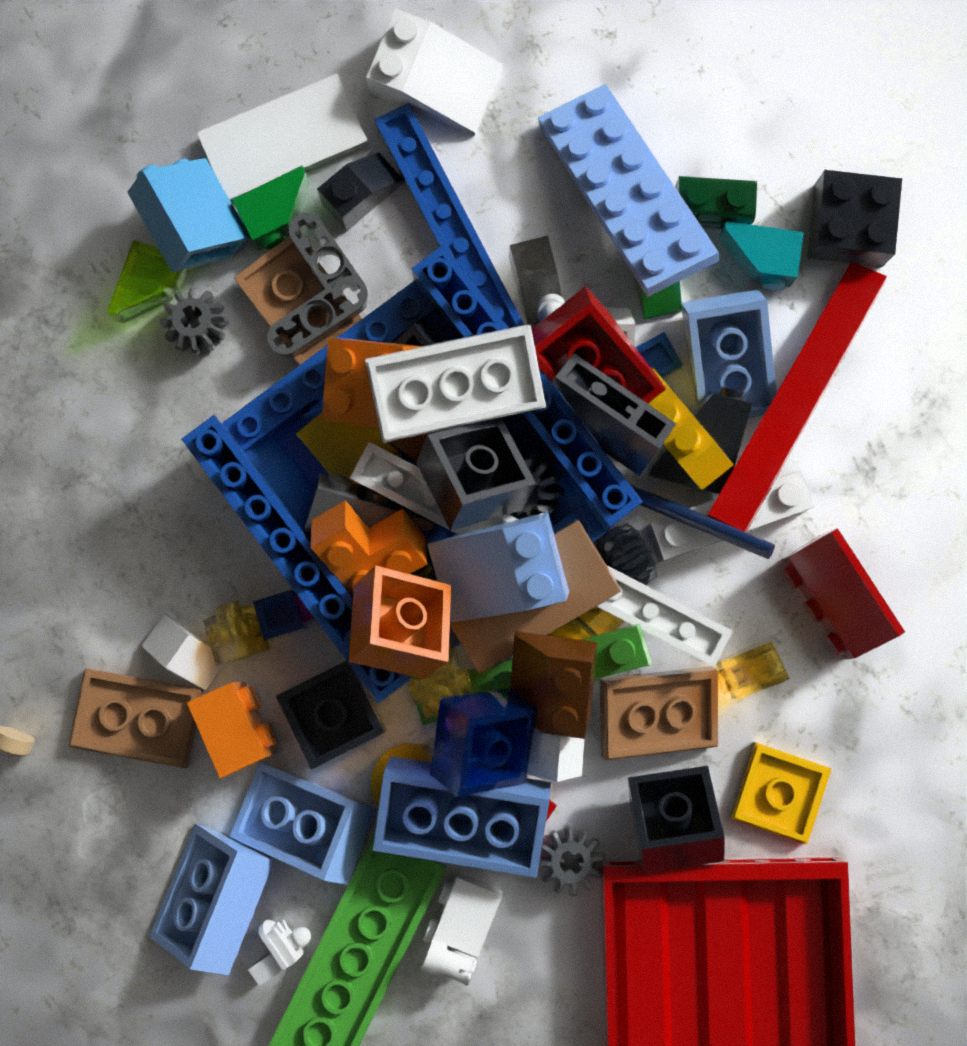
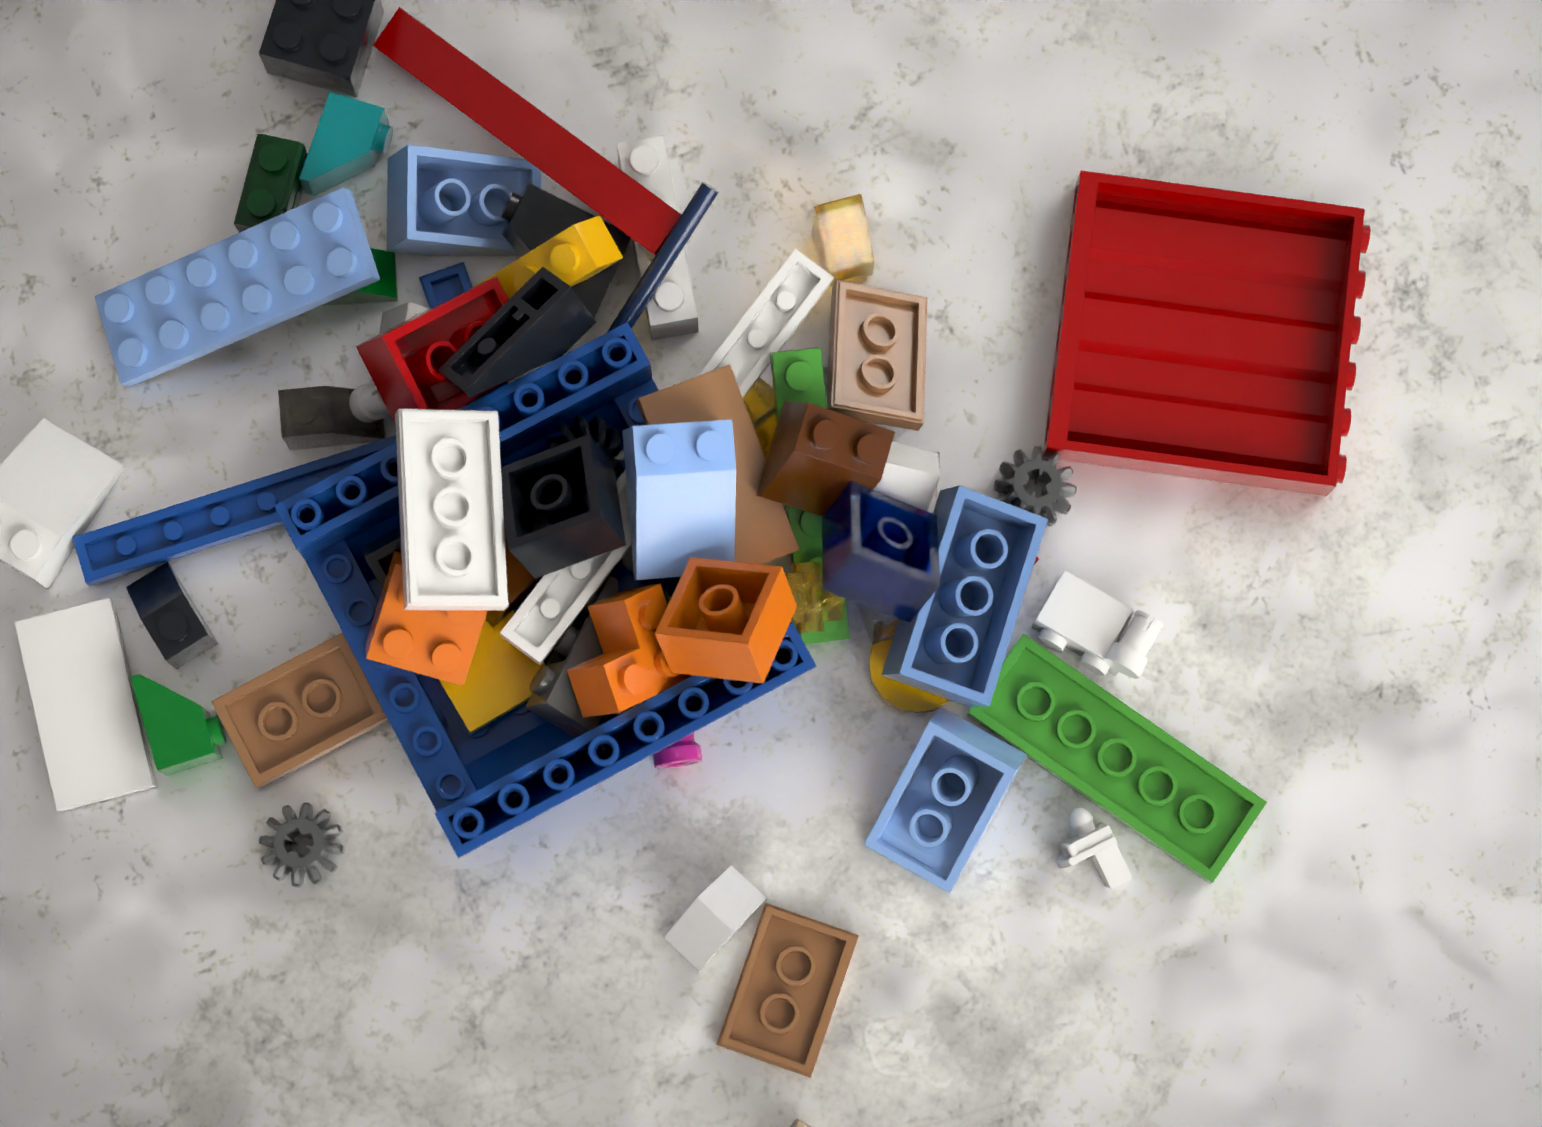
camera: 85 degrees left, 5 degrees down
clear neon green slope [107,240,187,324] -> none
brick [127,158,250,272] -> none
light blue slope [149,824,275,975] -> none
orange brick [187,681,279,779] -> none
clear yellow brick [203,601,270,666] -> none
clear blue brick [253,590,309,641] -> none
dark grey beam [267,213,369,359] -> none
black brick [276,661,388,770] -> none
black gear [597,523,657,586] -> none
black brick [628,766,725,873] -> none
yellow tile [729,742,832,845] -> none
red slope [781,528,905,659] -> none

